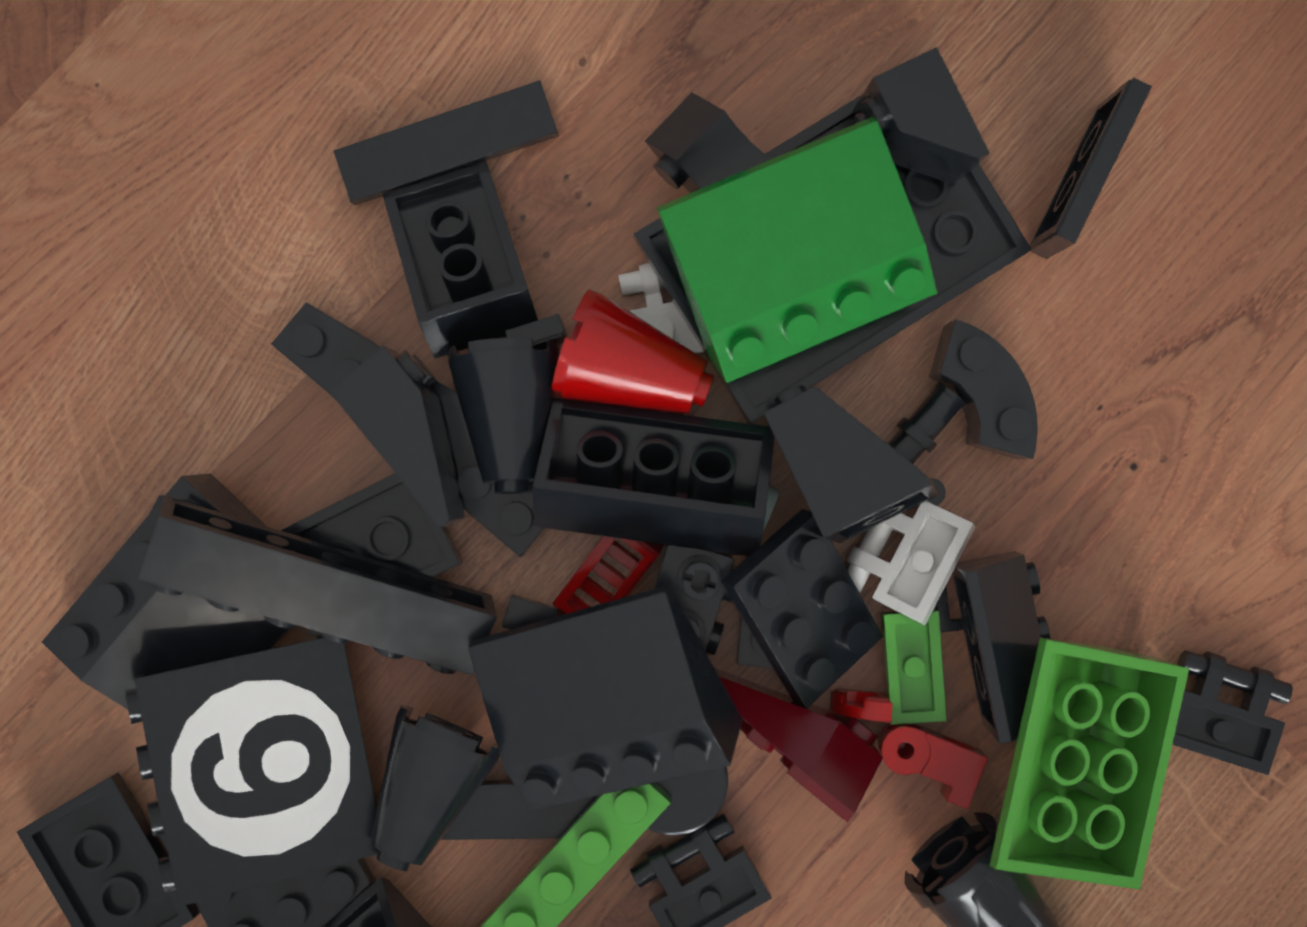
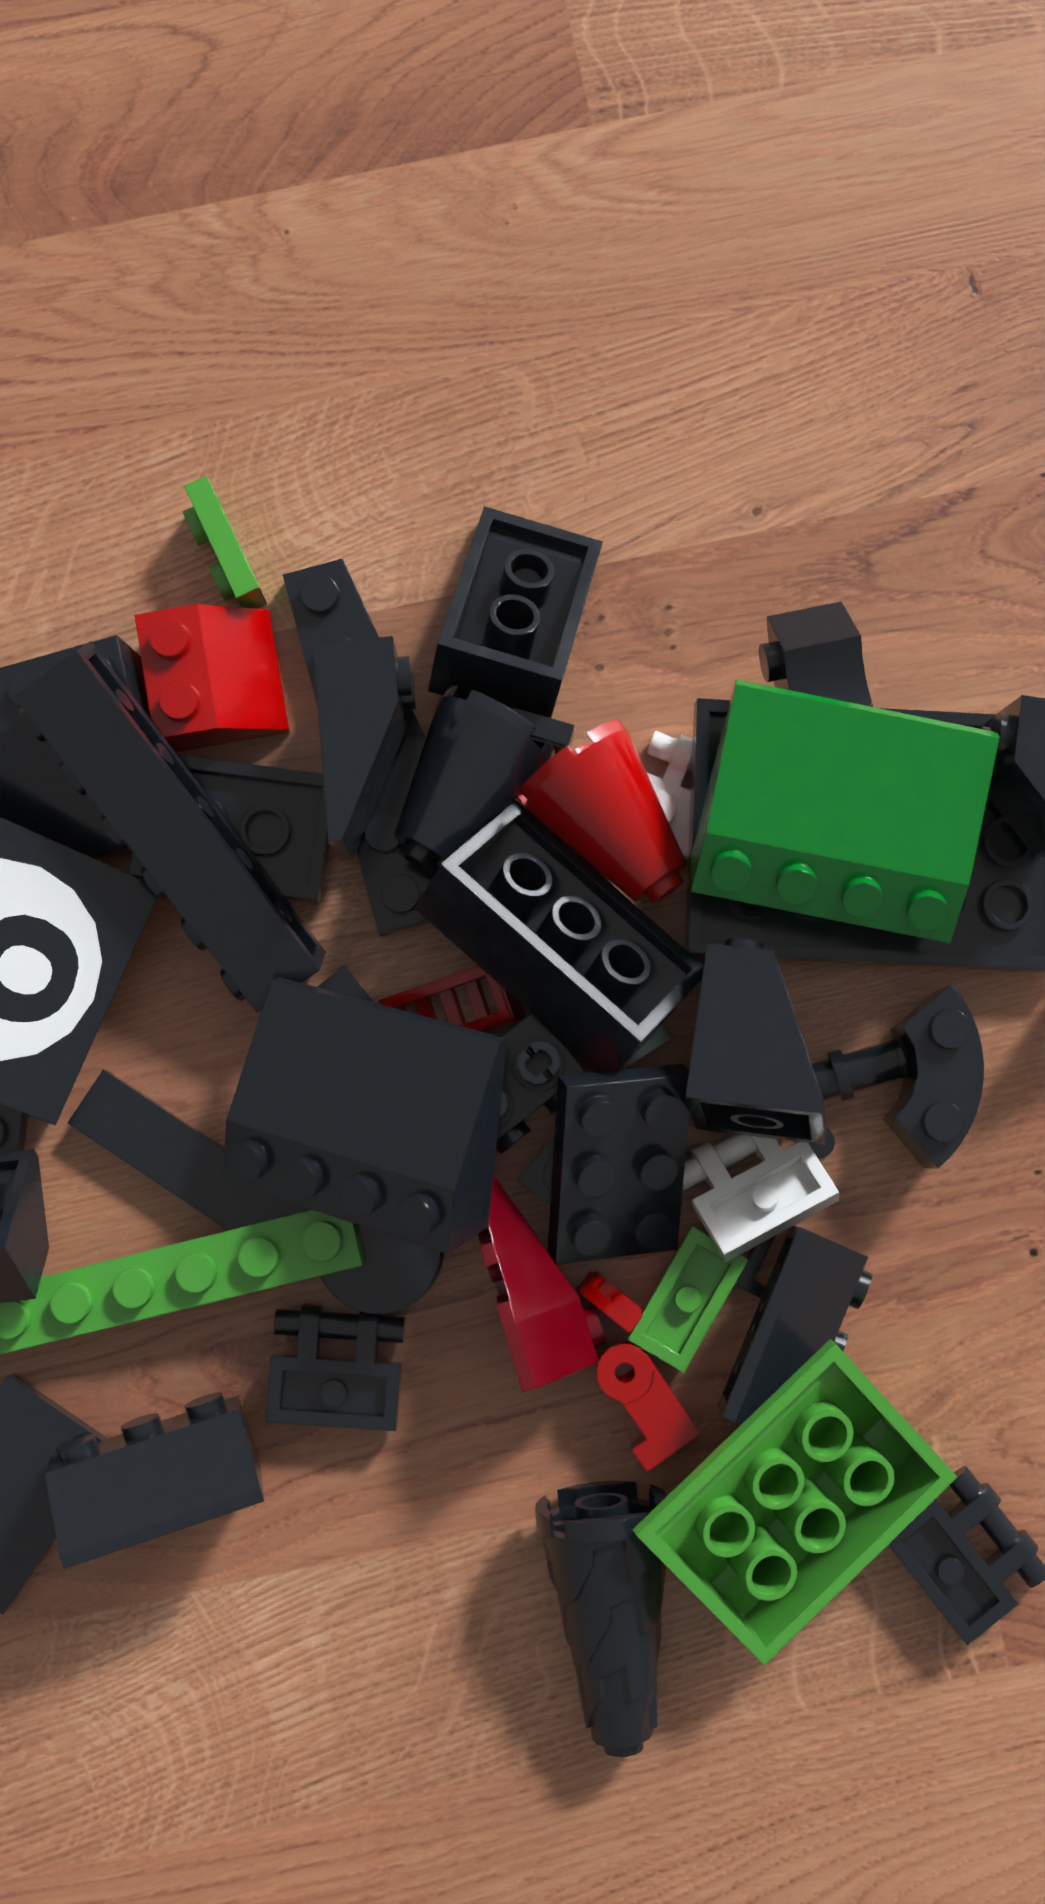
camera: 40 degrees right, 5 degrees down
black tile [333,80,559,206] -> none
black cone [370,705,500,871] -> none
none -> red slope [134,604,290,752]
none -> bright green plate [182,476,268,609]

